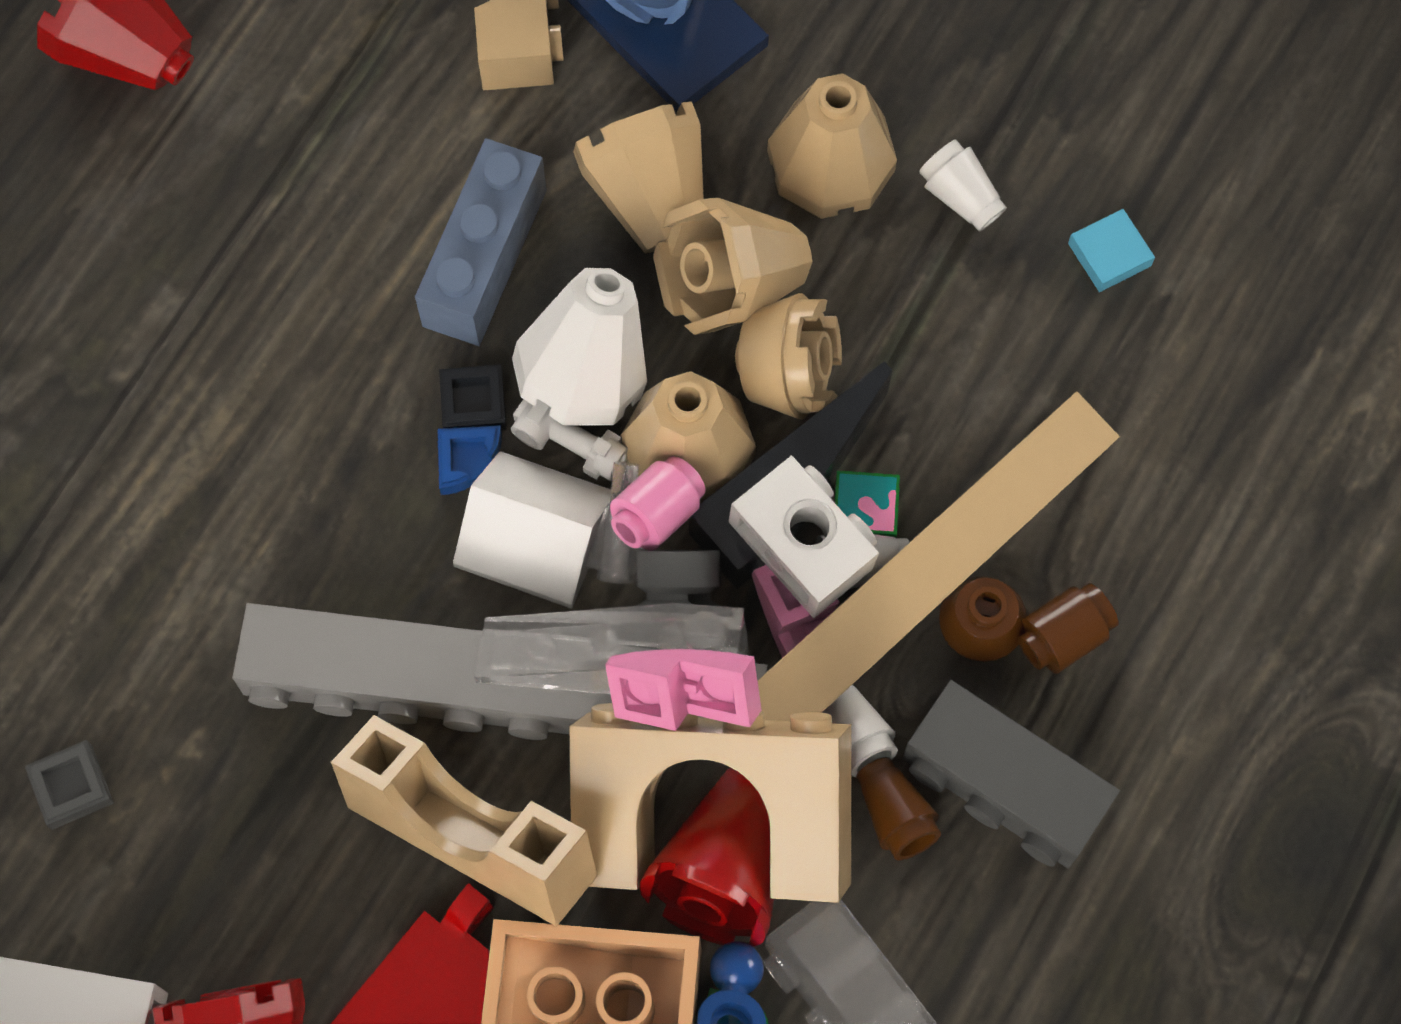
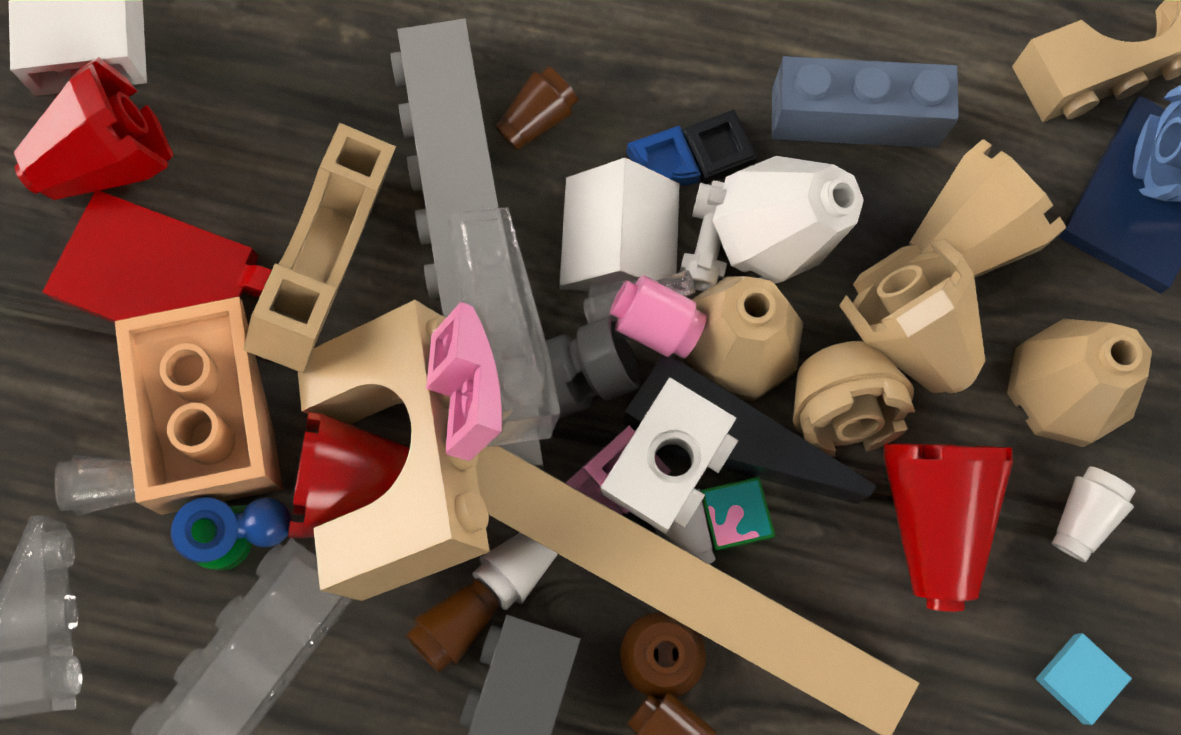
camera: 70 degrees right, 5 degrees up
none -> reddish brown cone [494,66,579,151]
none -> red cone [884,443,1013,612]

